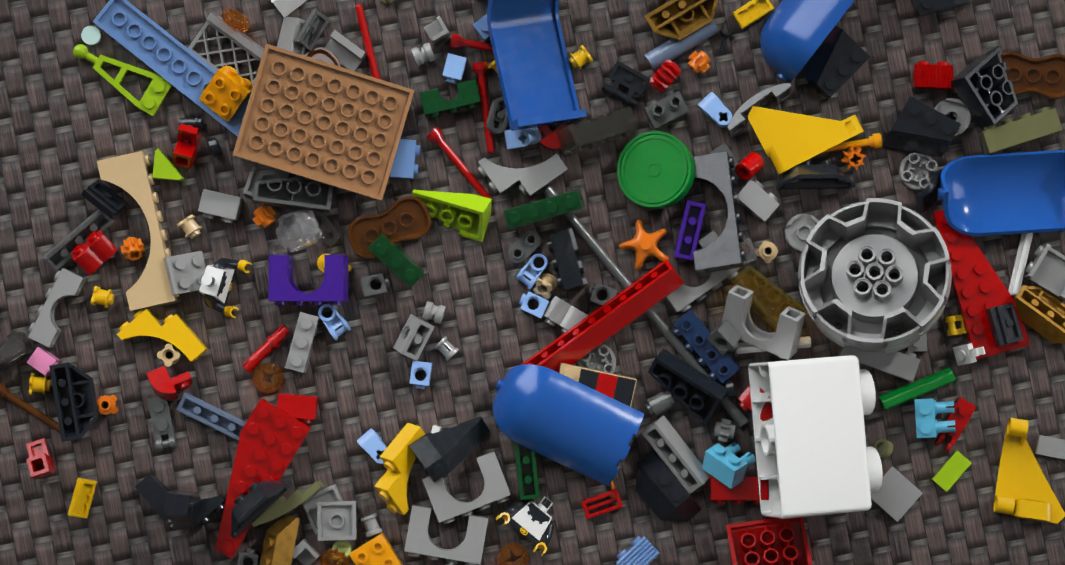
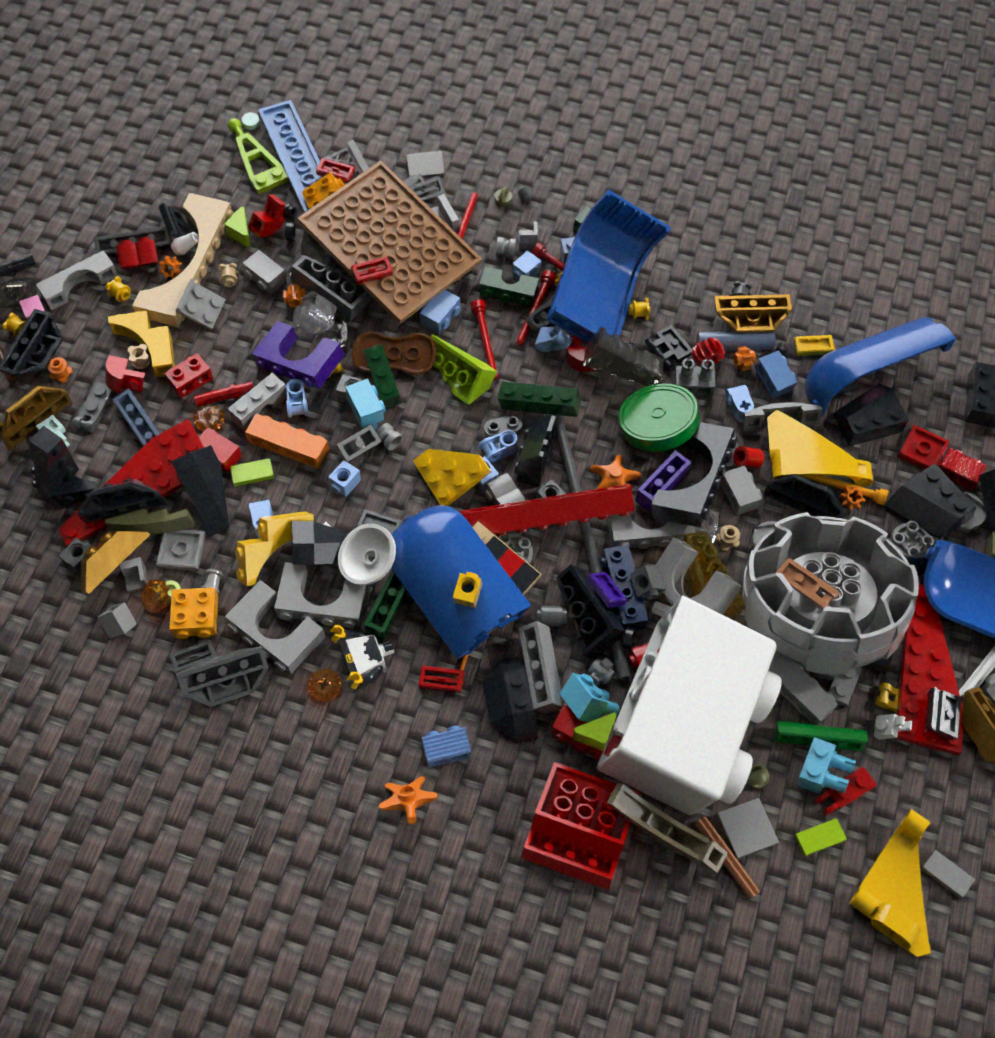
camera: 30 degrees right, 25 degrees down
torso [199,258,252,318] -> none
clear orange gear [221,9,251,32] -> none
light grey plate [317,501,357,541] -> none
light grey bush [434,336,459,361] -> none
light grey arch [478,154,568,197] -> none
tan brick [533,273,557,299] -> none
none -> pearl gold wedge [1,386,72,451]
none -> light aqua plate [36,415,70,447]
none -> red brick [164,353,213,399]
none -> white cone [171,232,199,256]
none -> black wedge [171,445,230,536]
none -> lime tile [230,458,274,487]
none -> orange brick [245,413,329,469]
none -> red tile [316,158,356,183]
none -> white dish [338,524,396,585]
none -> medium azure brick [346,379,386,431]
none -> red tile [350,256,393,285]
none -> dark grey tile [357,509,402,534]
none -> yellow plate [413,449,492,506]
none -> yellow brick [453,572,482,608]
none -> lime slope [572,712,617,751]
none -> dark purple plate [586,572,627,608]
none -> dark tan arch [607,783,728,873]
none -> nougat axle [696,817,760,899]
none -> medium blue brick [754,350,798,399]
none -> nougat plate [776,557,839,610]
none -> red tile [897,424,950,470]

